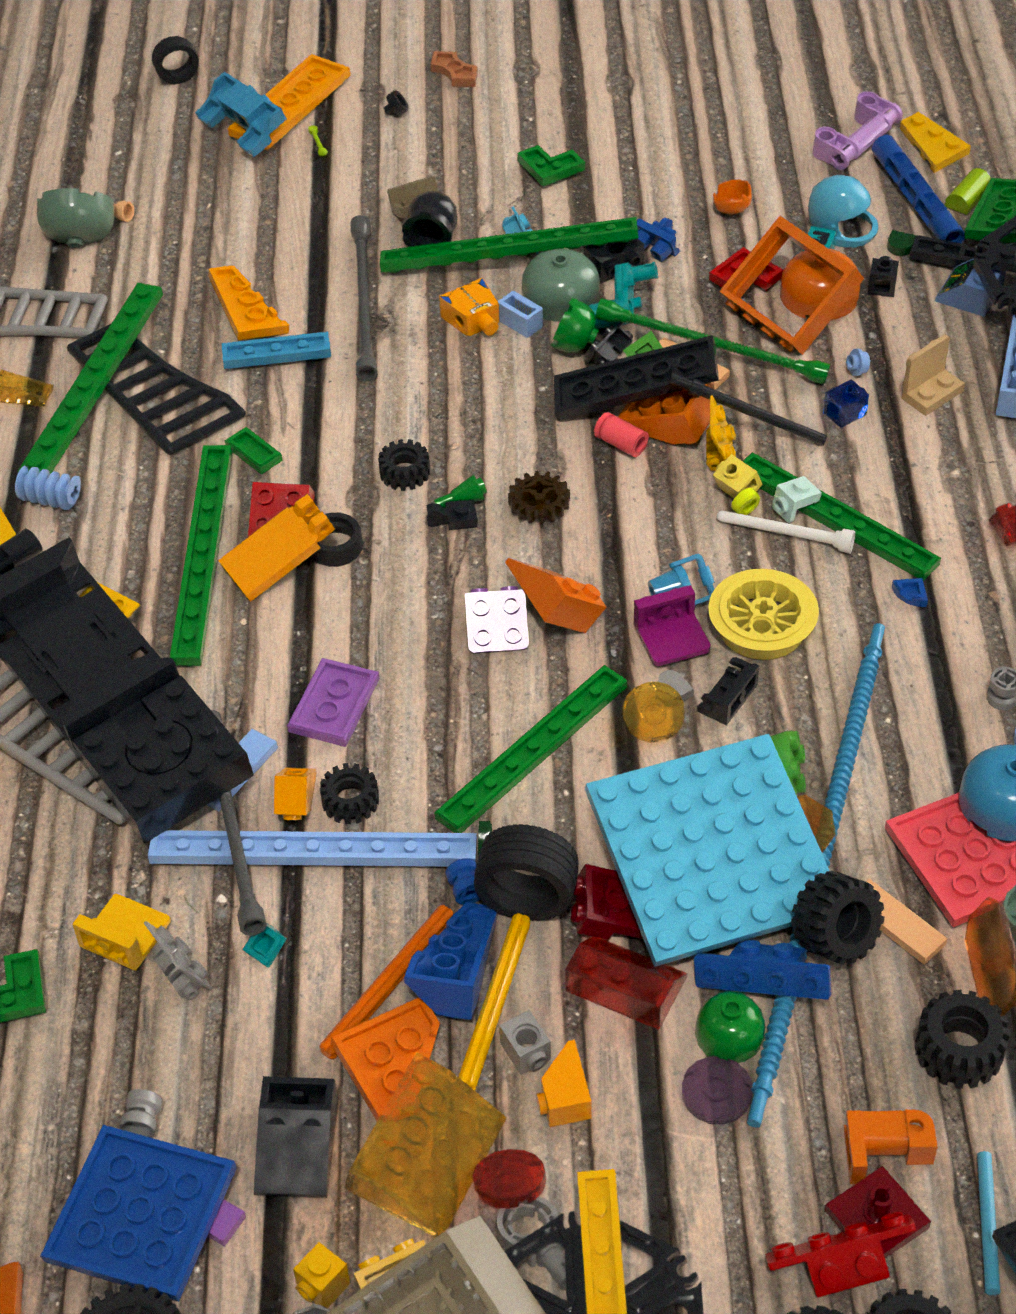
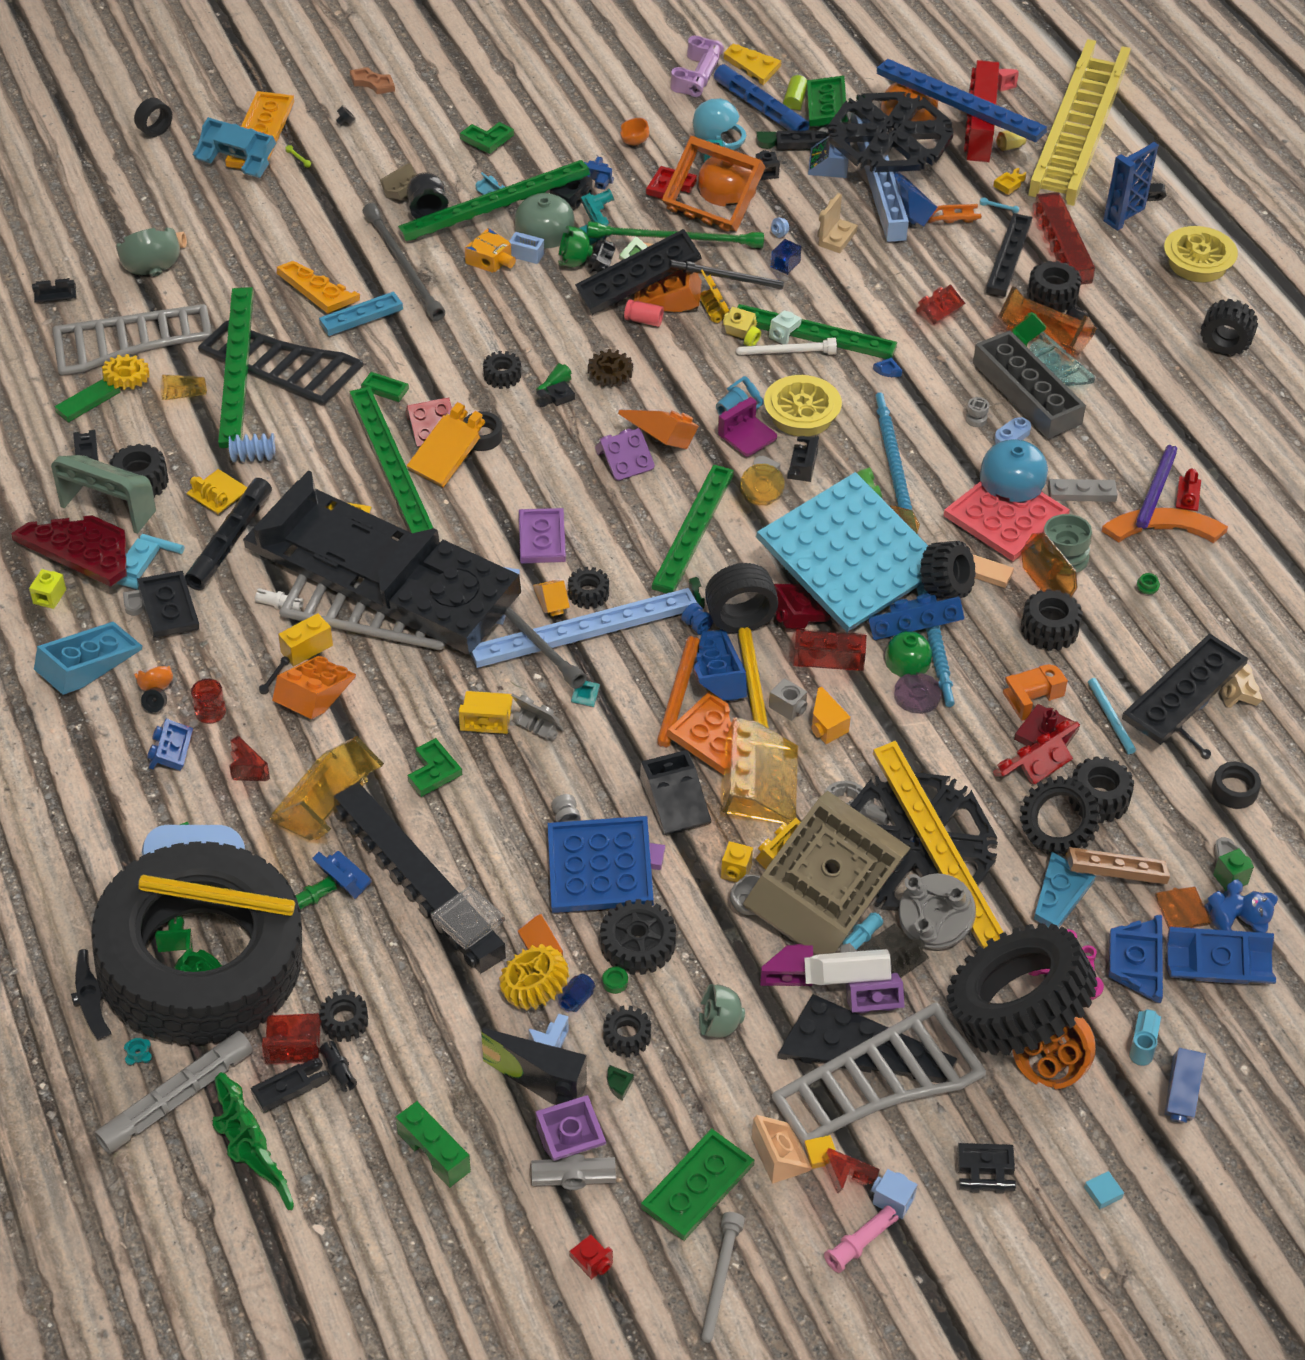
camera: 25 degrees left, 0 degrees up
clear red tile [472,1149,547,1209] -> none

